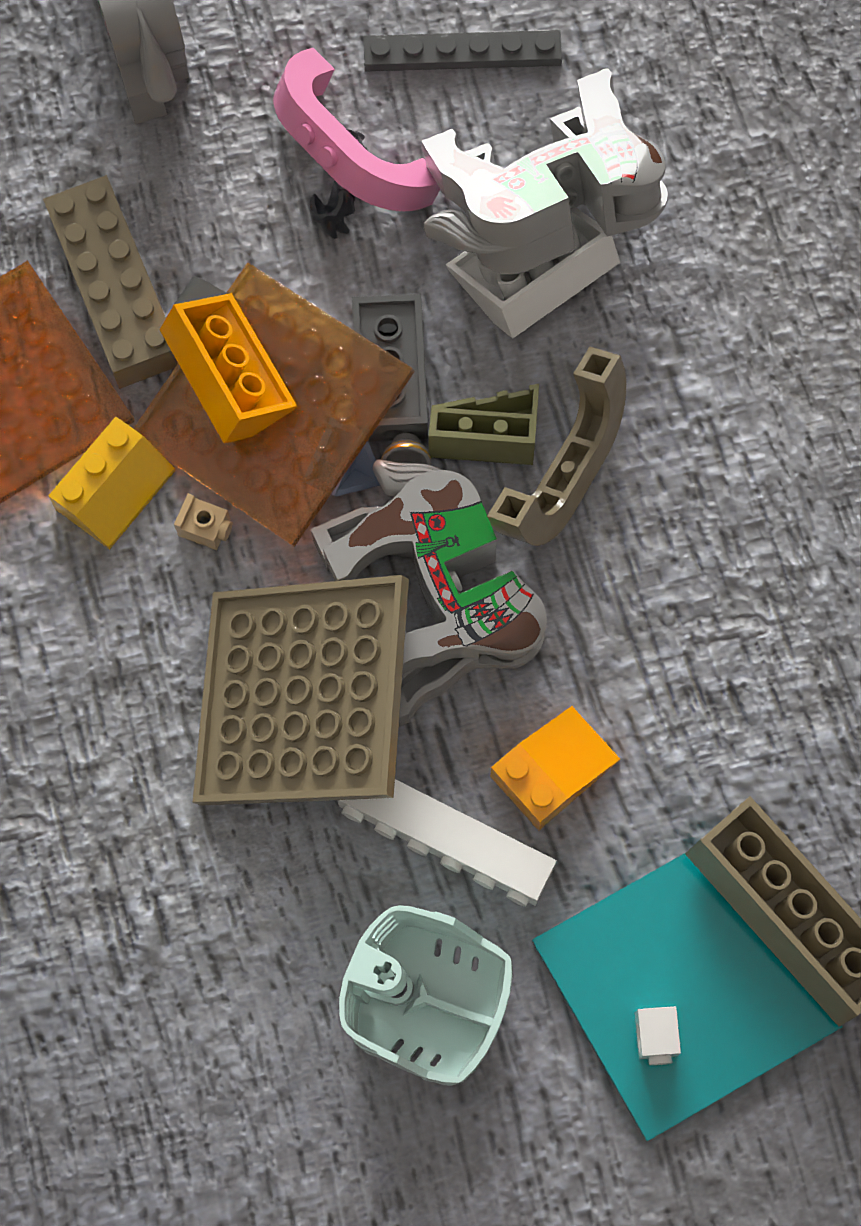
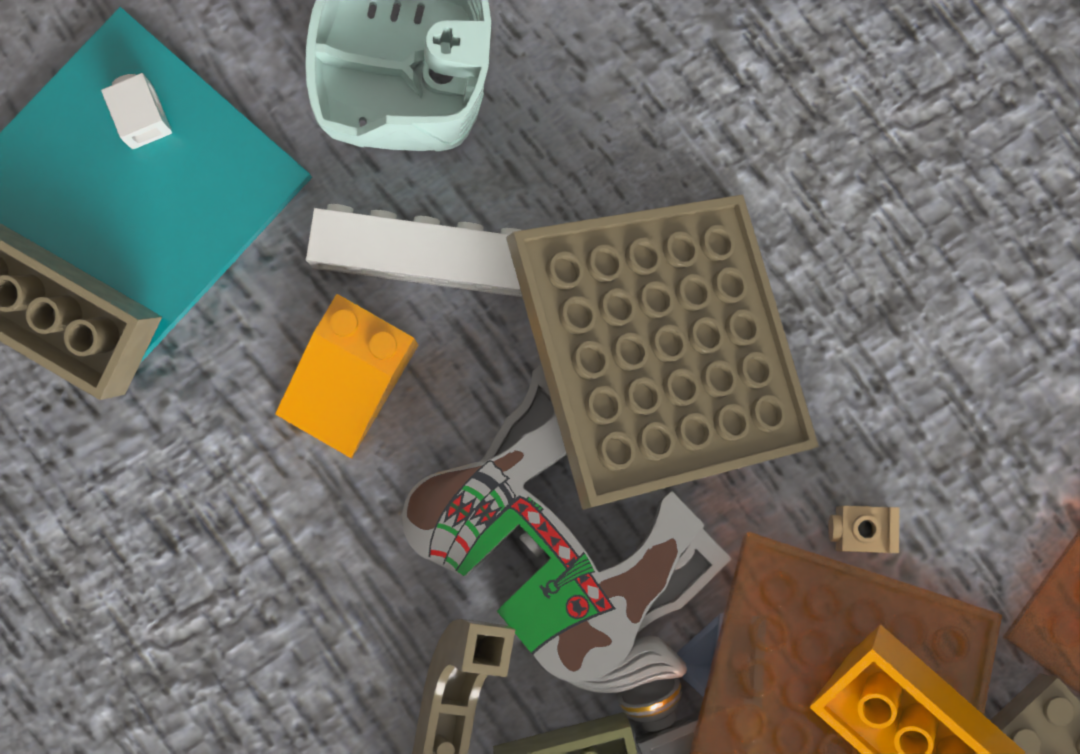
camera: 160 degrees right, 10 degrees up
yellow slope [48,417,176,550] -> none

